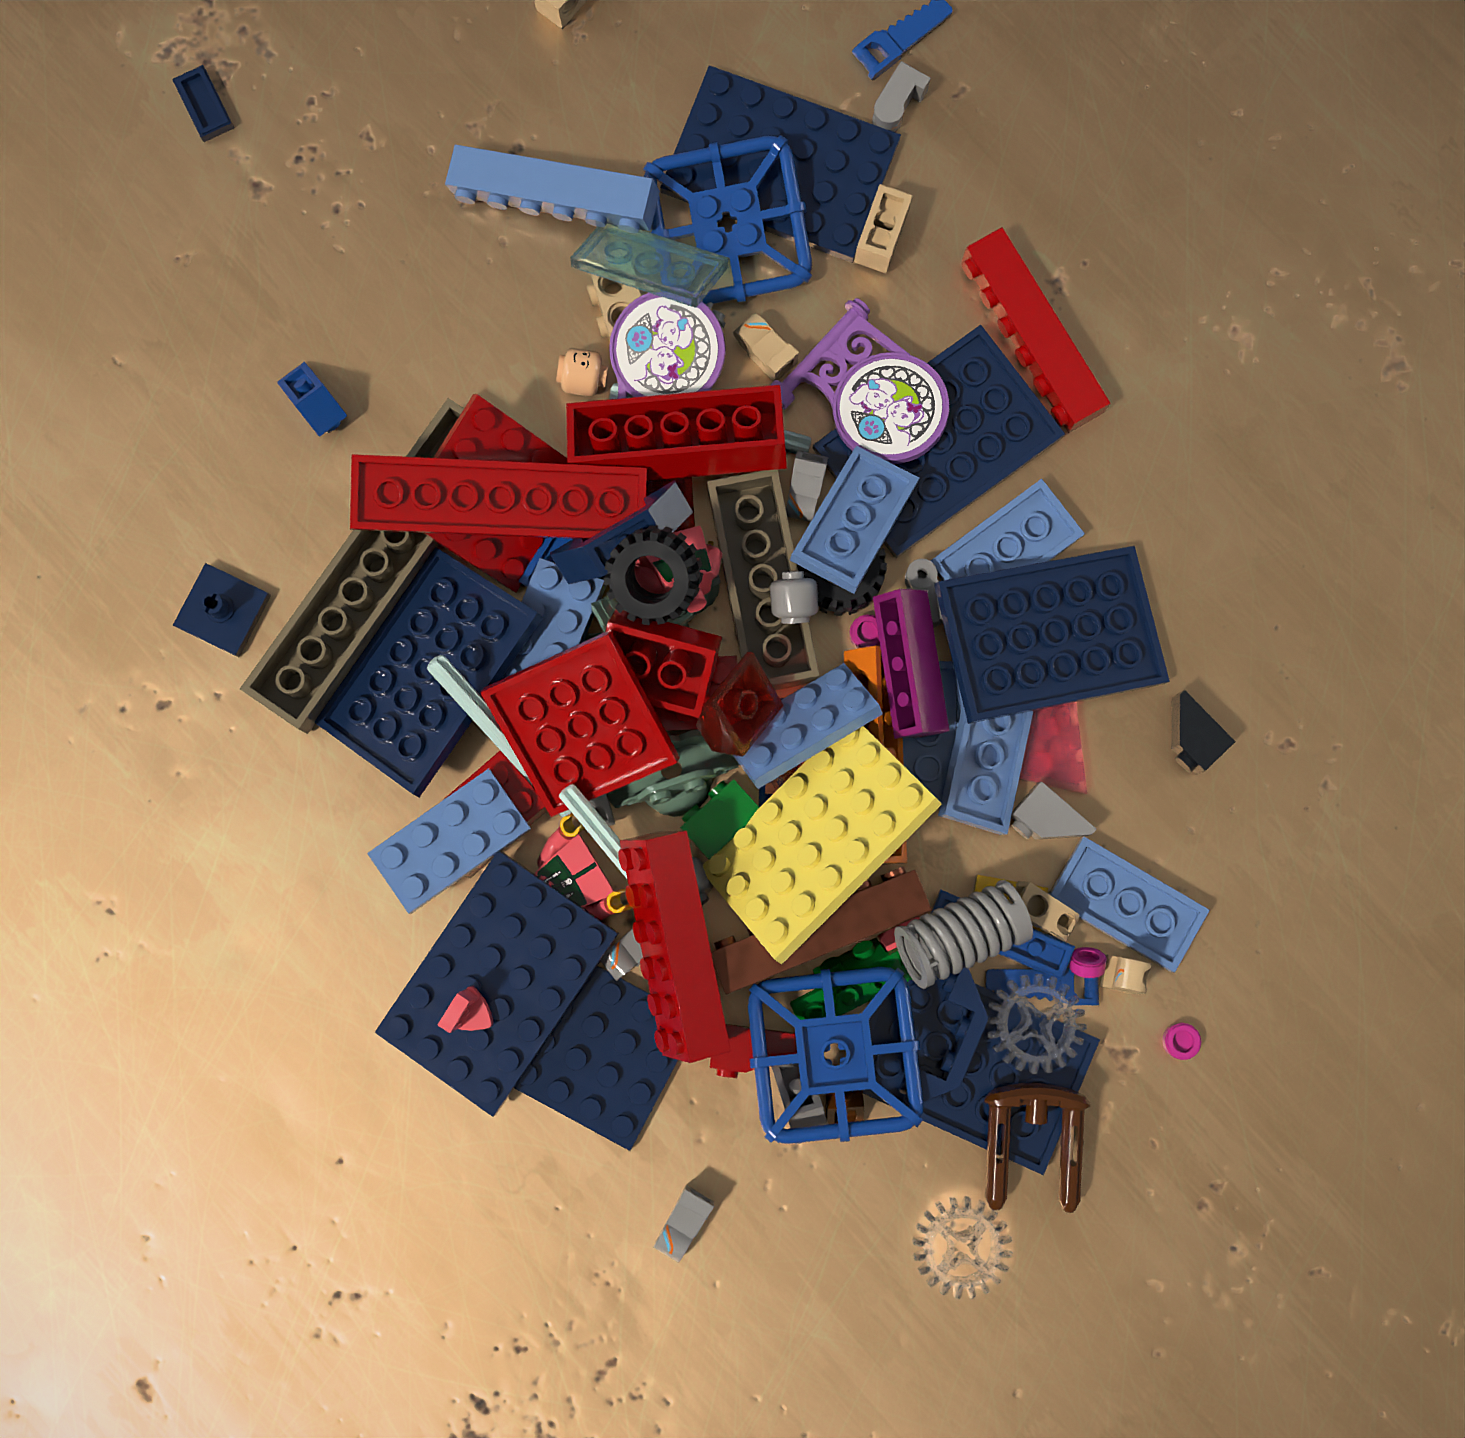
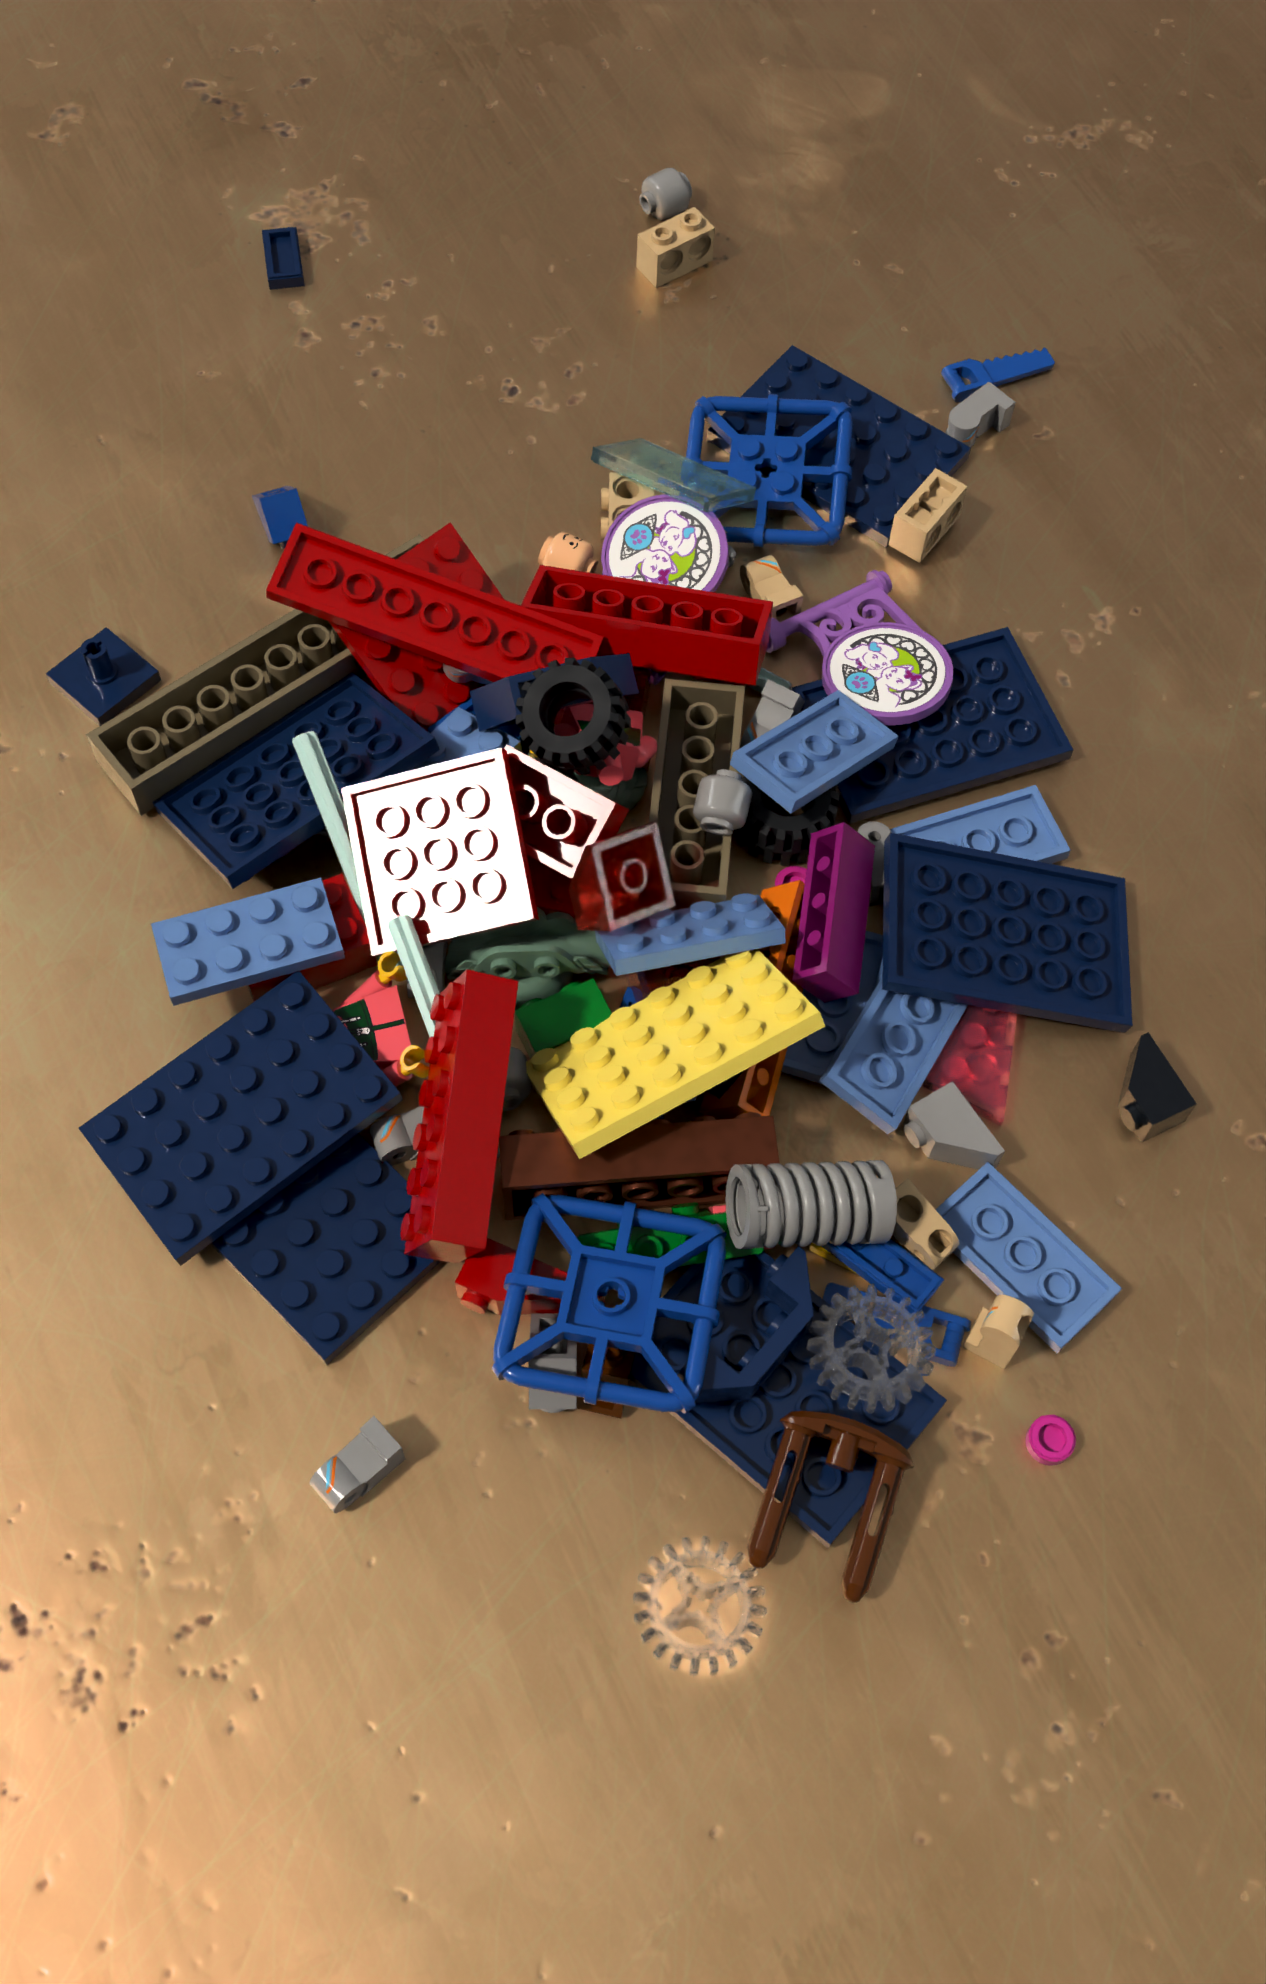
camera: 15 degrees right, 20 degrees down
coral tile [438,986,494,1033] -> none
medium blue brick [445,144,660,233] -> none
red brick [962,227,1111,433] -> none
dark pink tile [1069,947,1107,978] -> none

